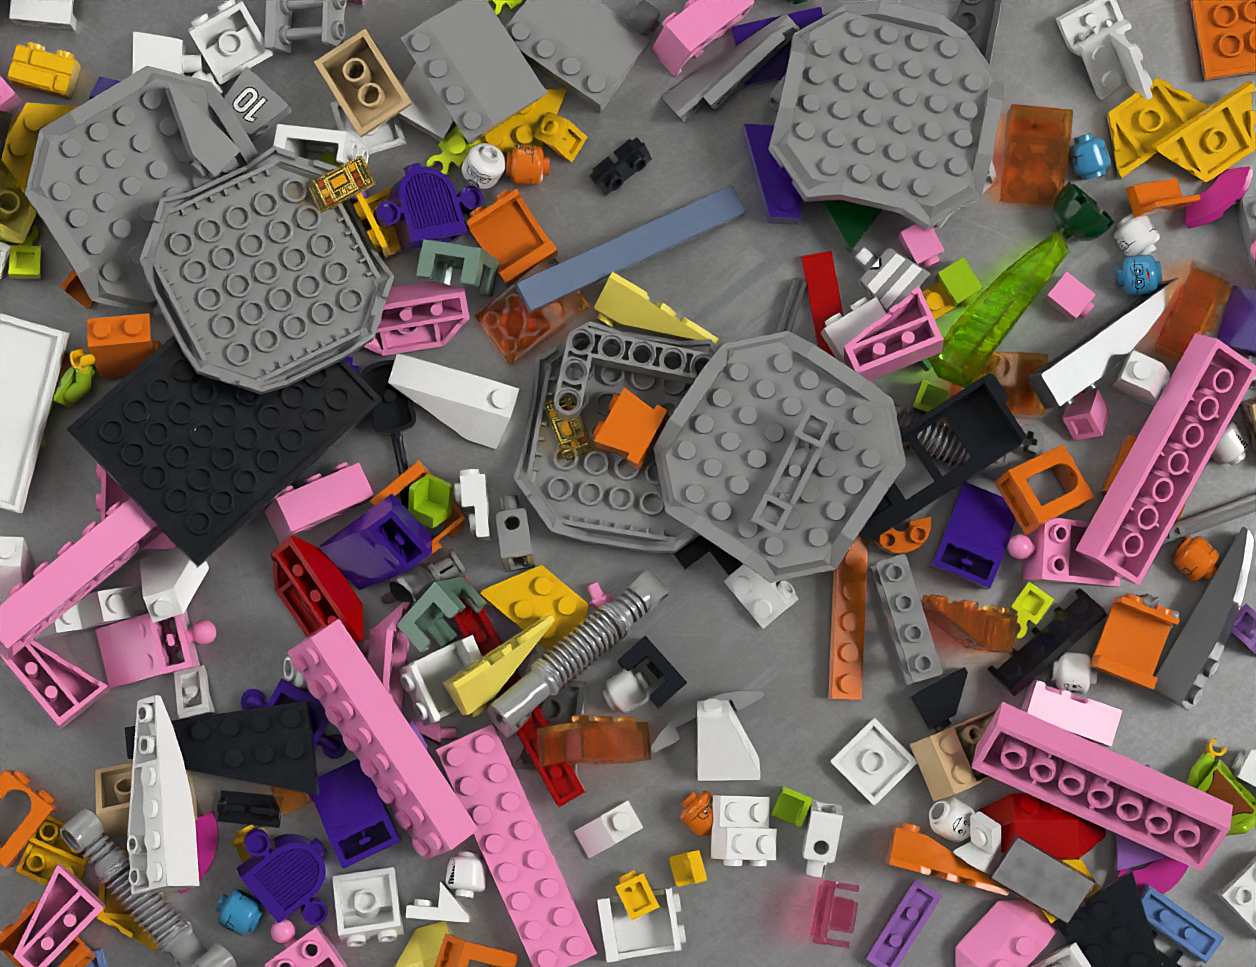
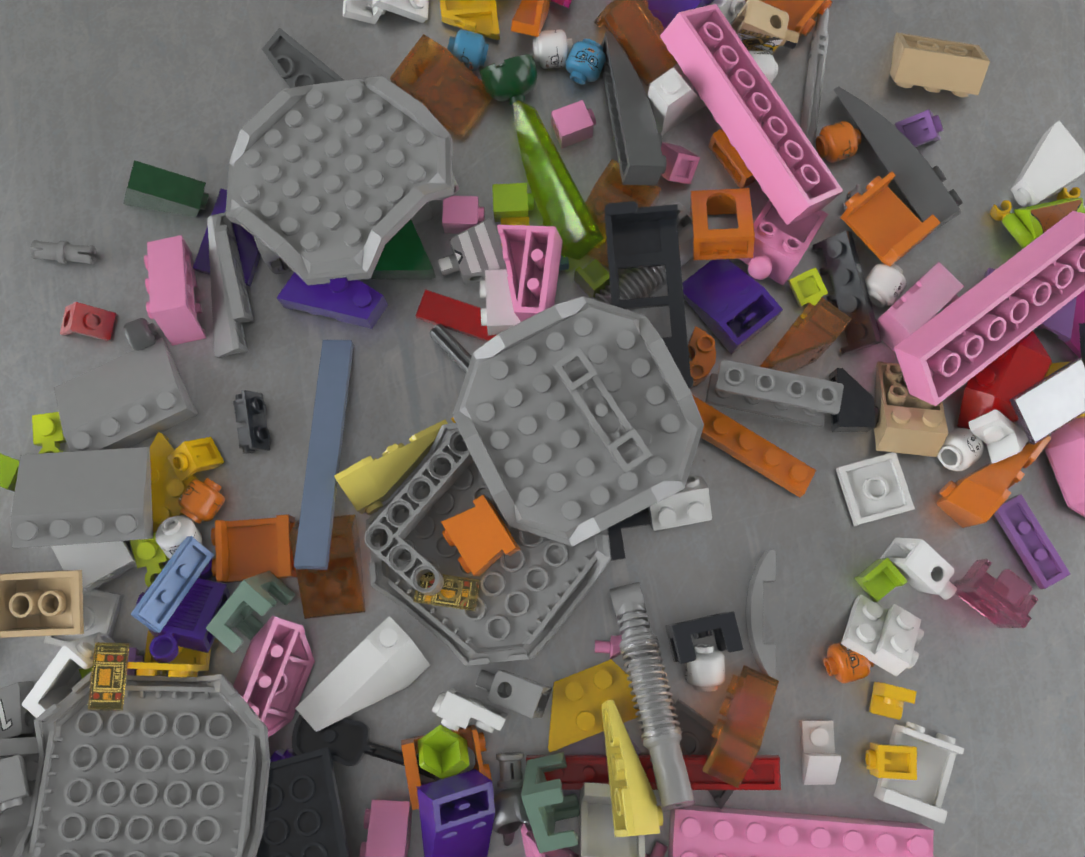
camera: 60 degrees left, 5 degrees down
white slope [697,699,760,781] -> none
none -> medium blue tile [130,536,214,633]

